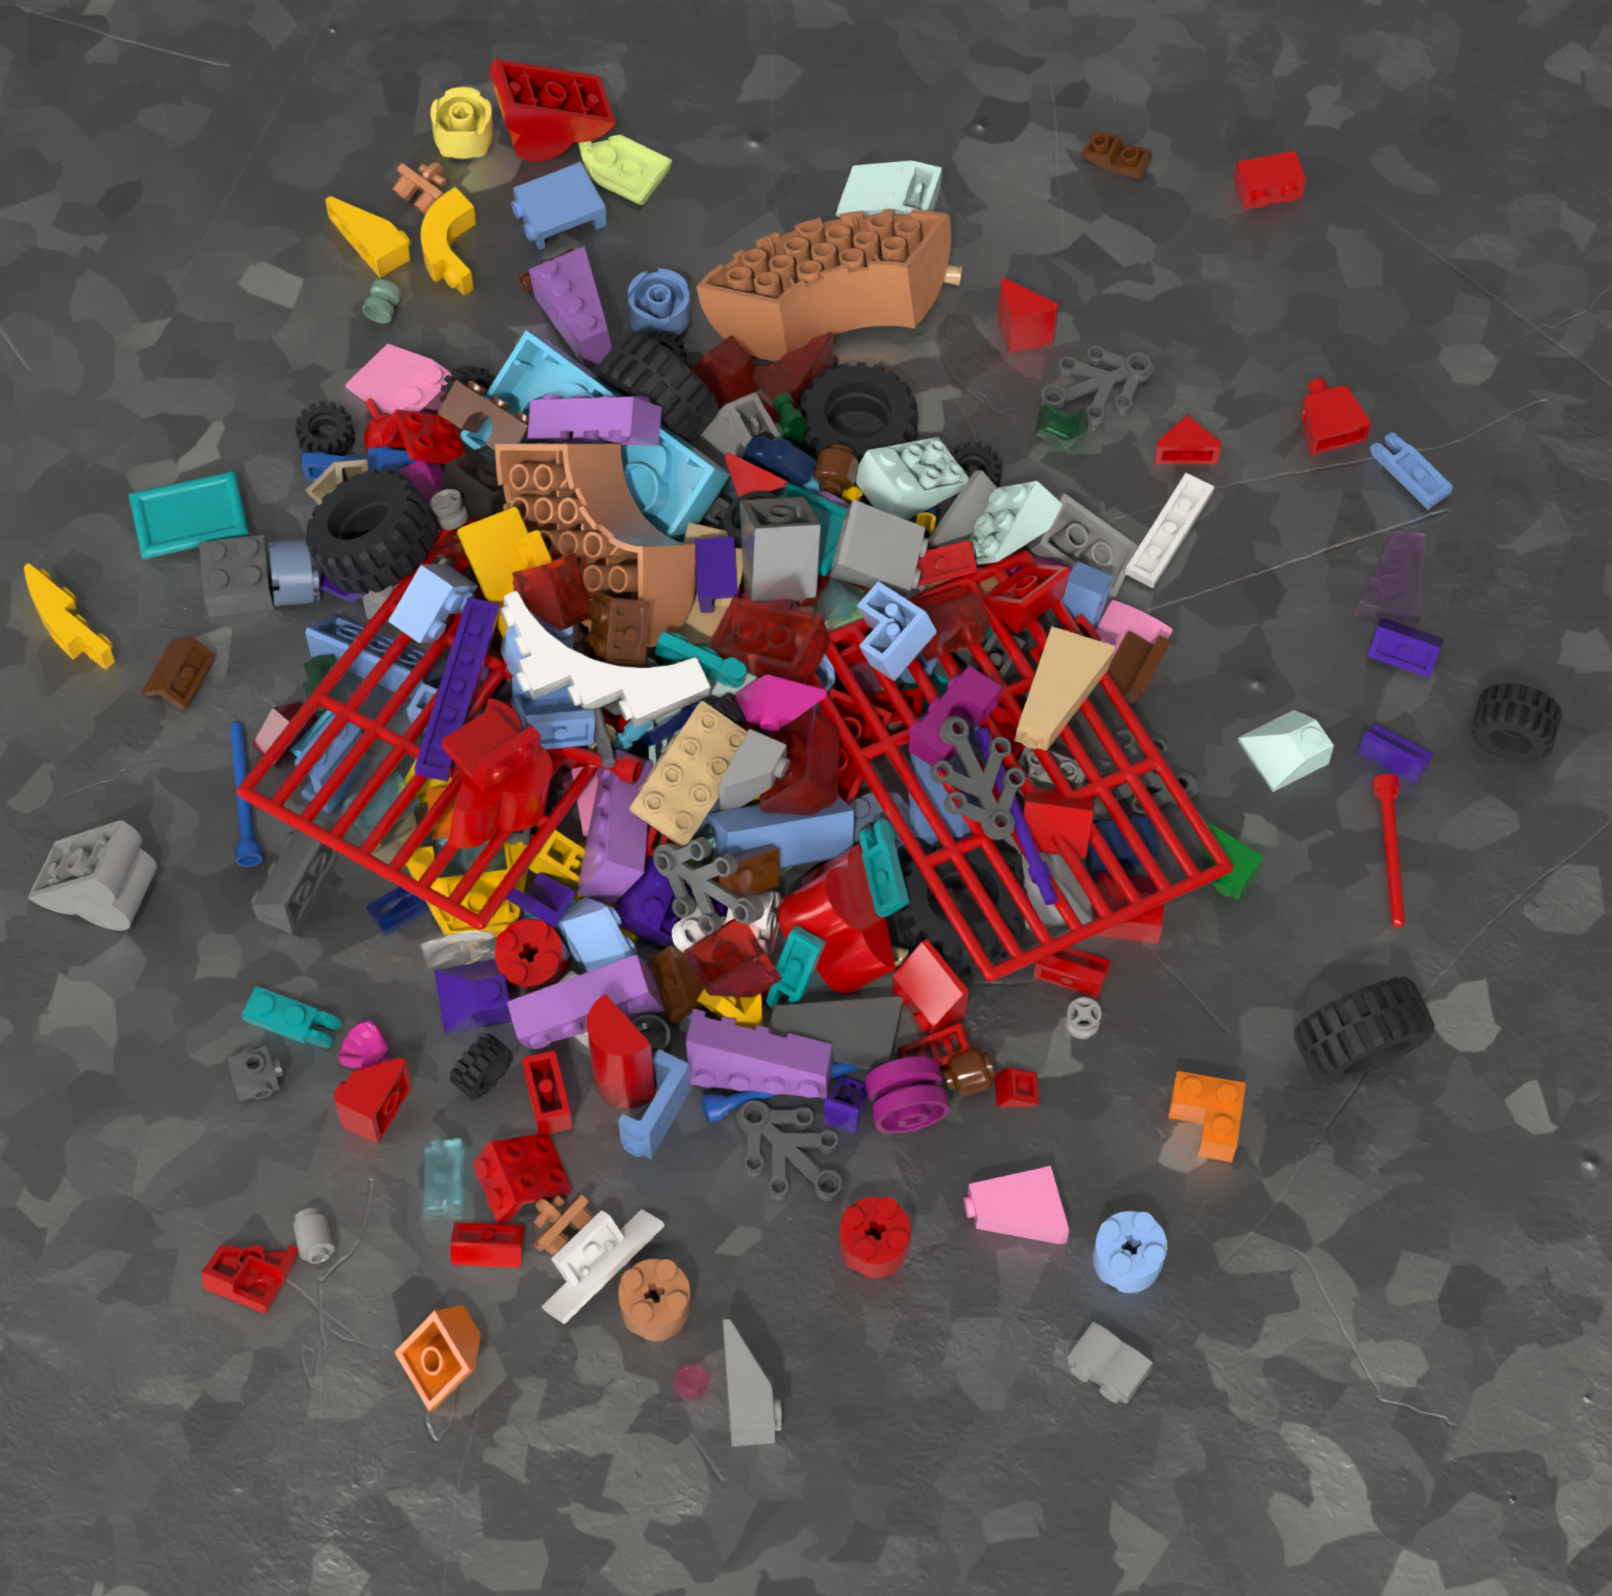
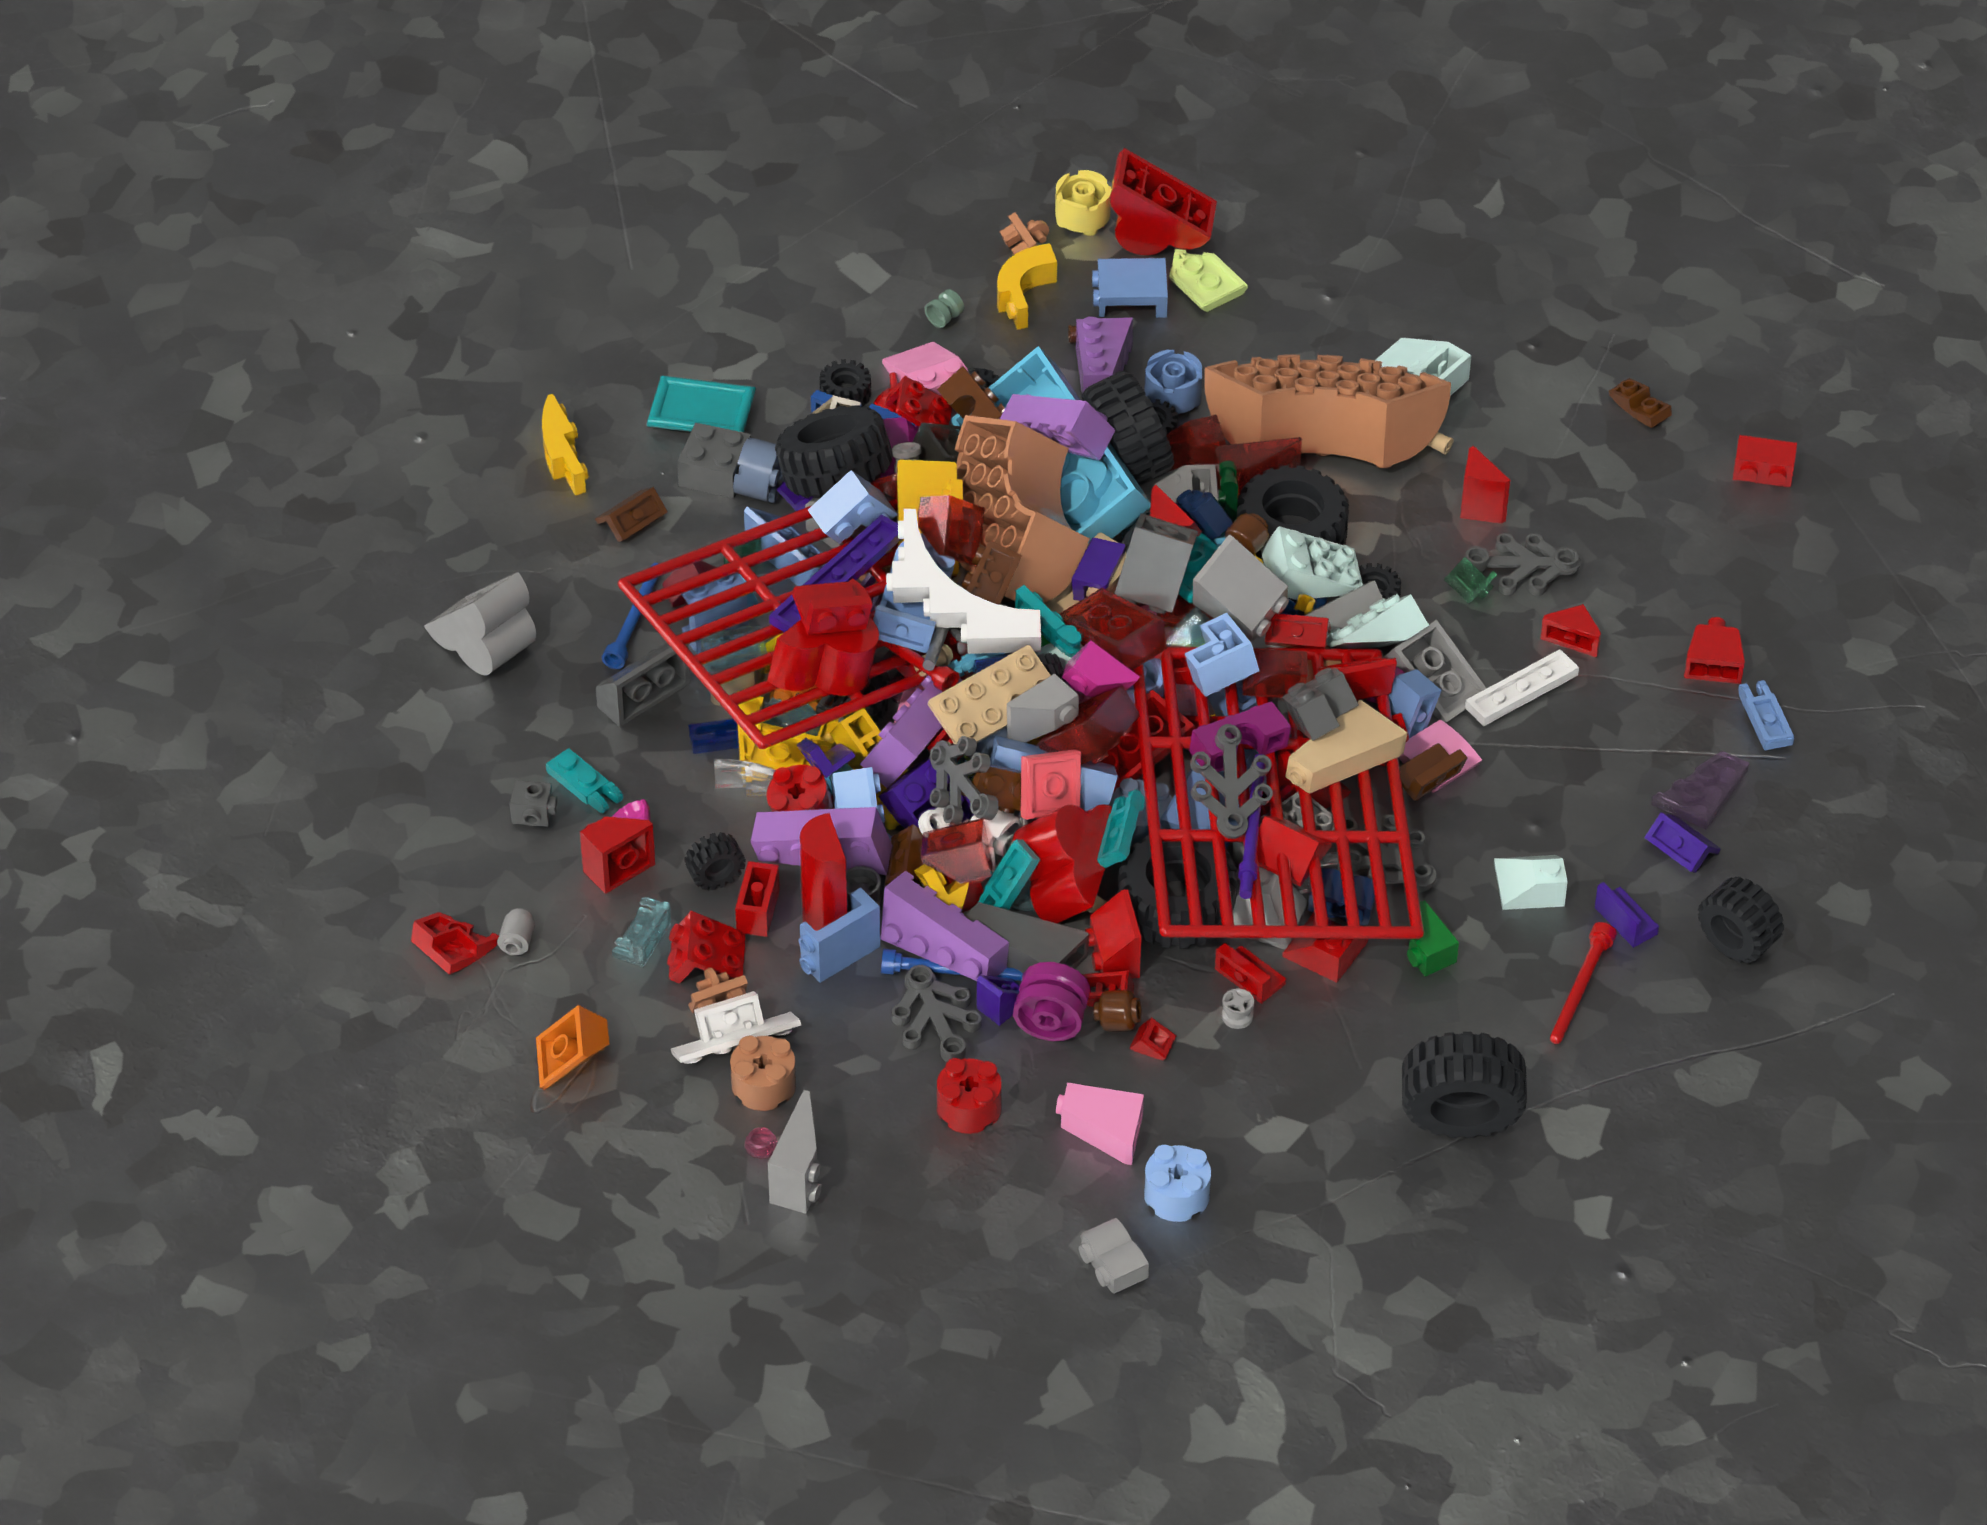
camera: 25 degrees right, 15 degrees down
yellow slope [325,196,411,278] -> none
dark purple slope [434,959,513,1035] -> none
red slope [450,1222,525,1268] -> none
orange brick [1168,1071,1246,1162] -> none
none -> coral plate [1021,749,1081,820]
none -> dark grey brick [1282,668,1359,741]

